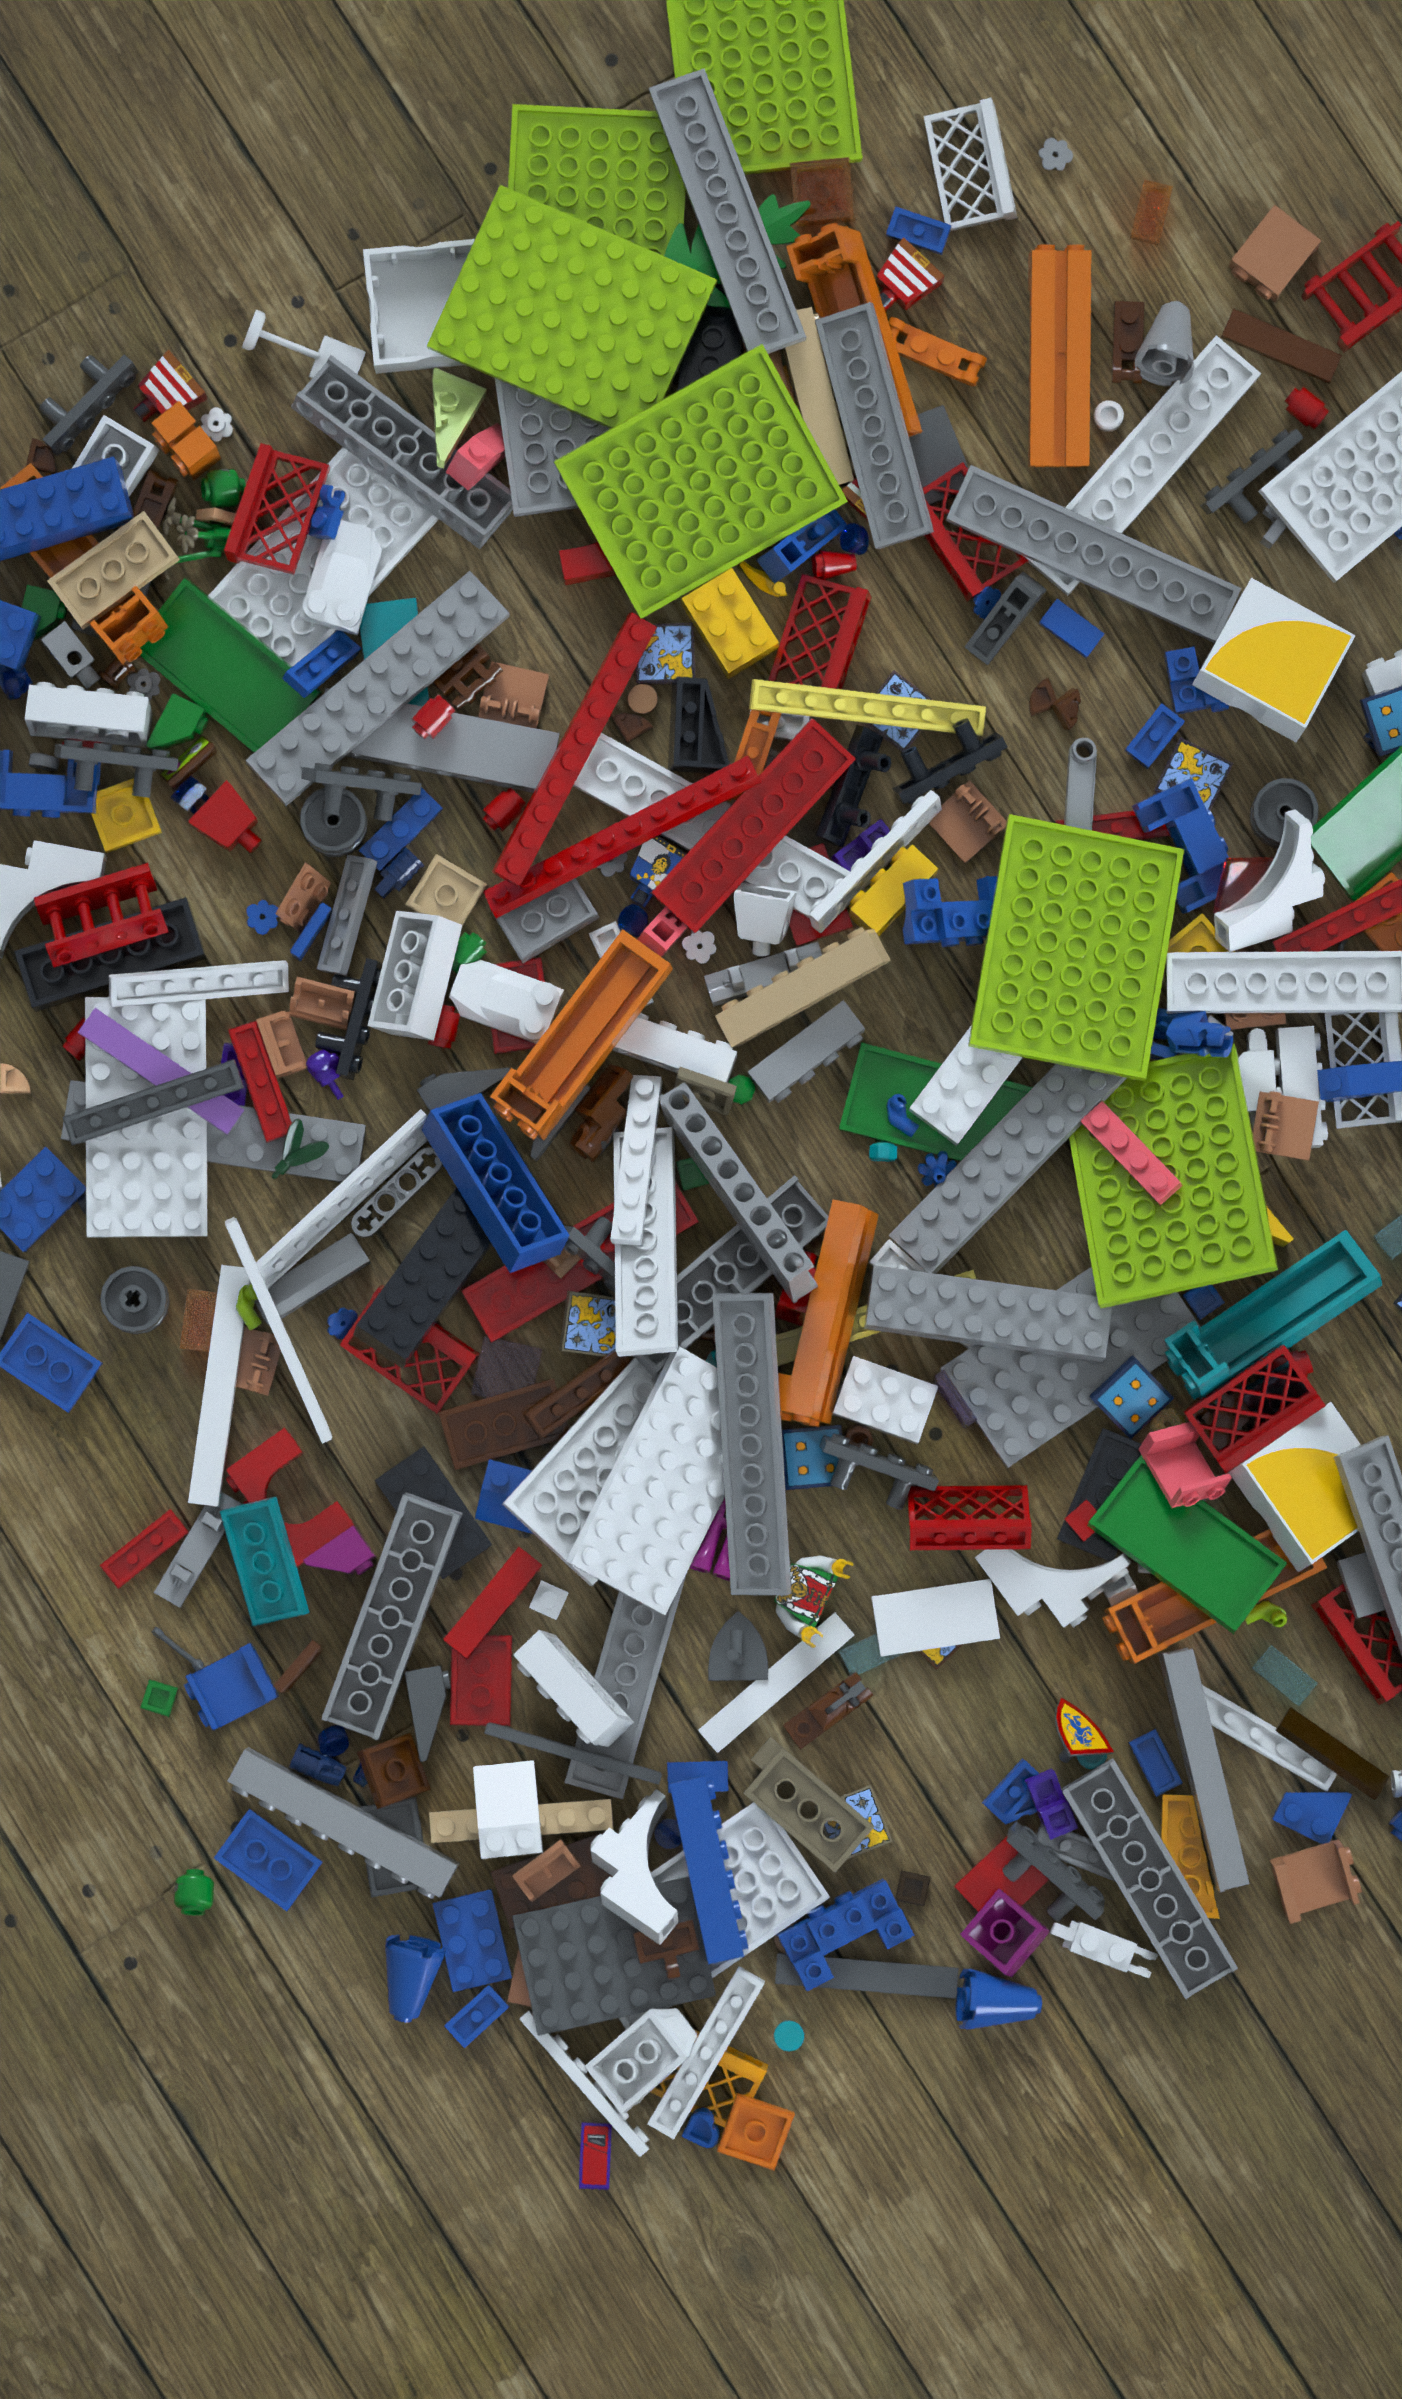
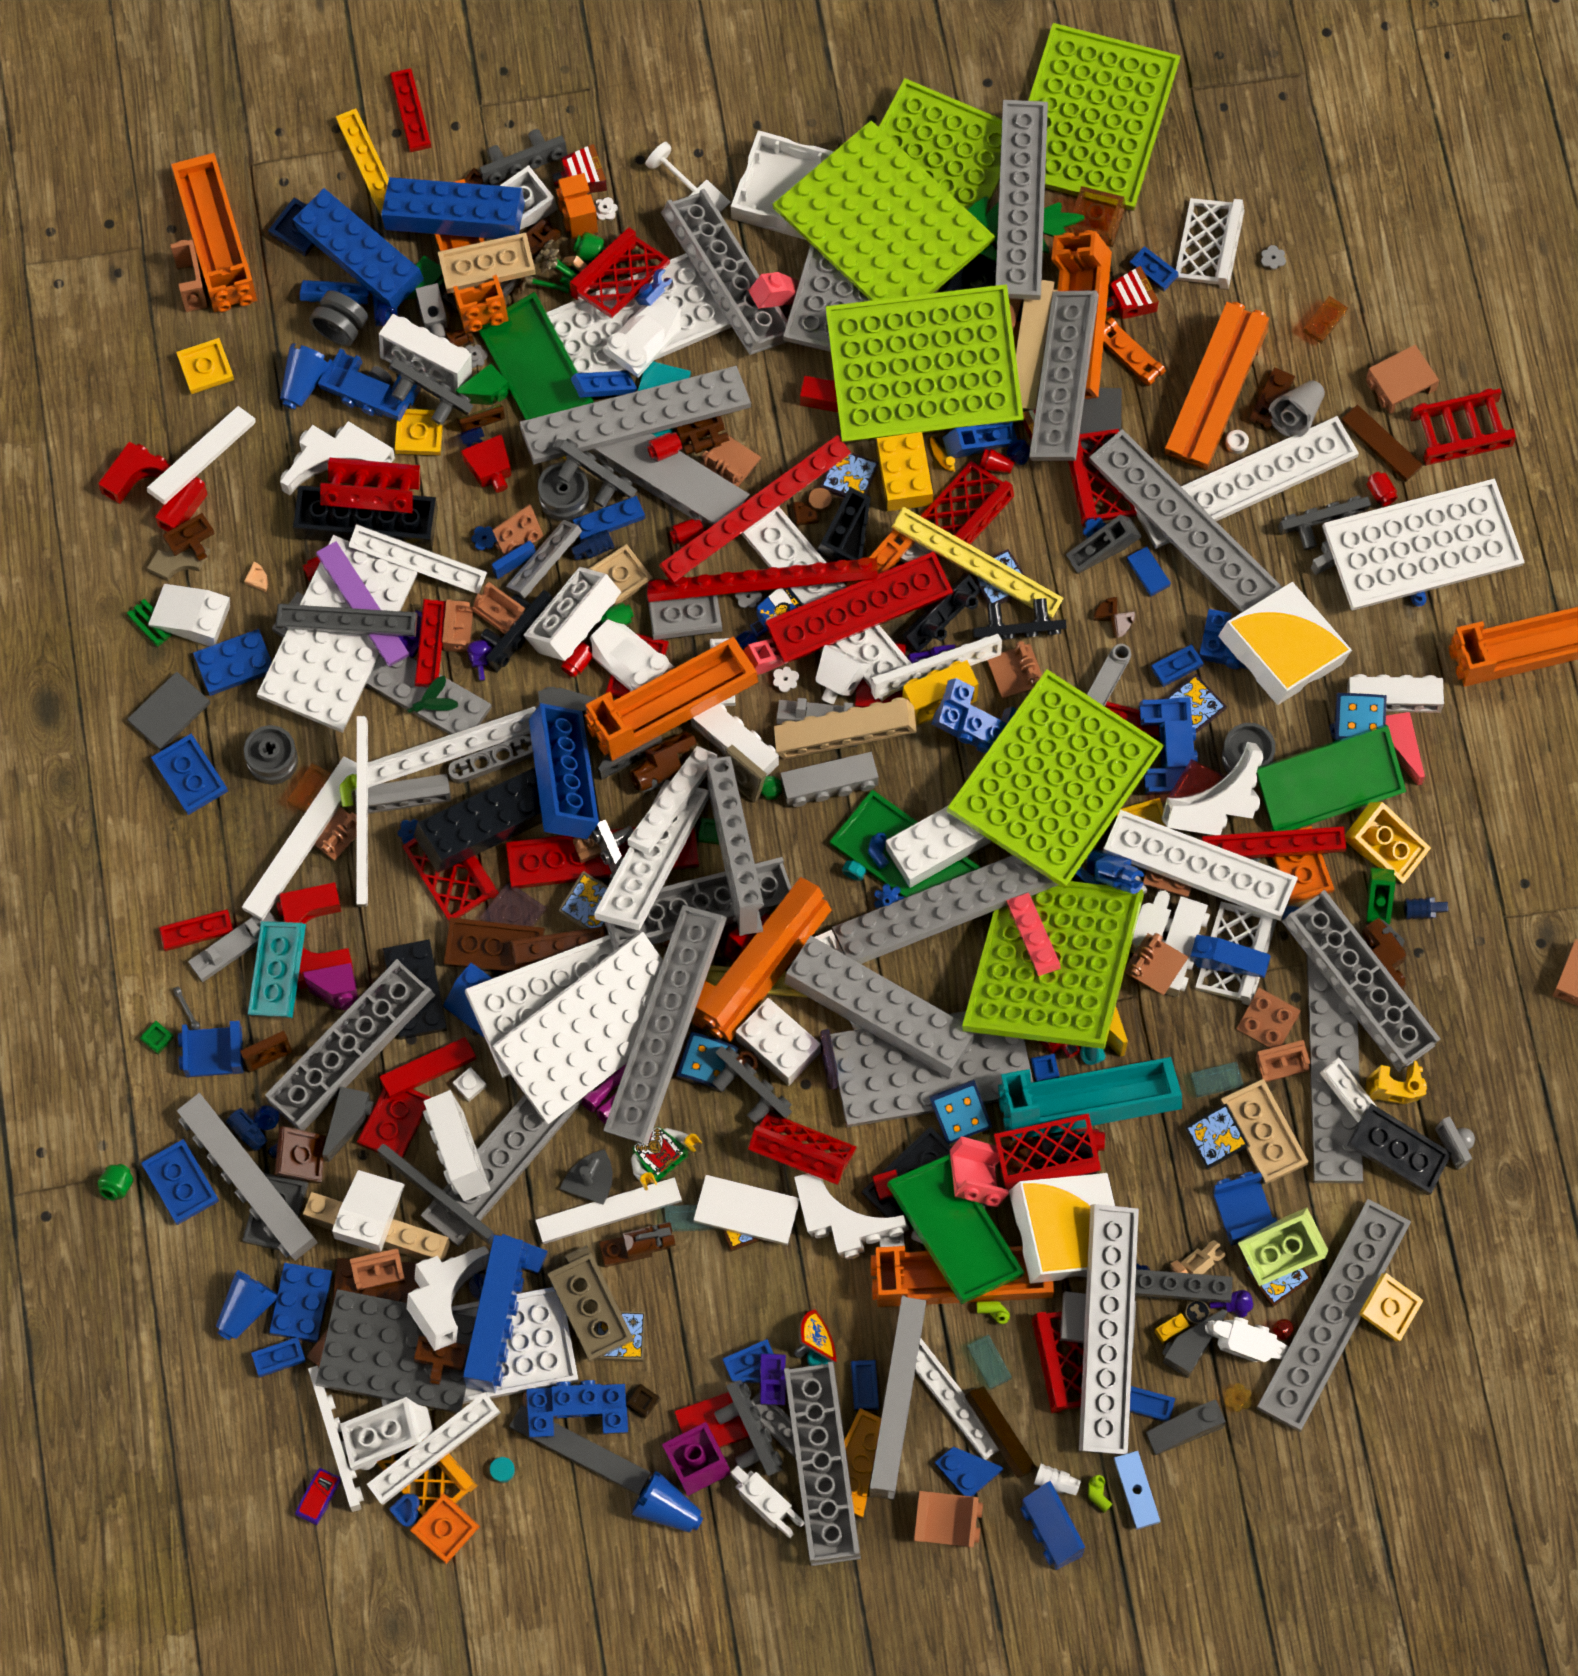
camera: 25 degrees right, 15 degrees down
yellowish green wing [432,368,487,469] -> none

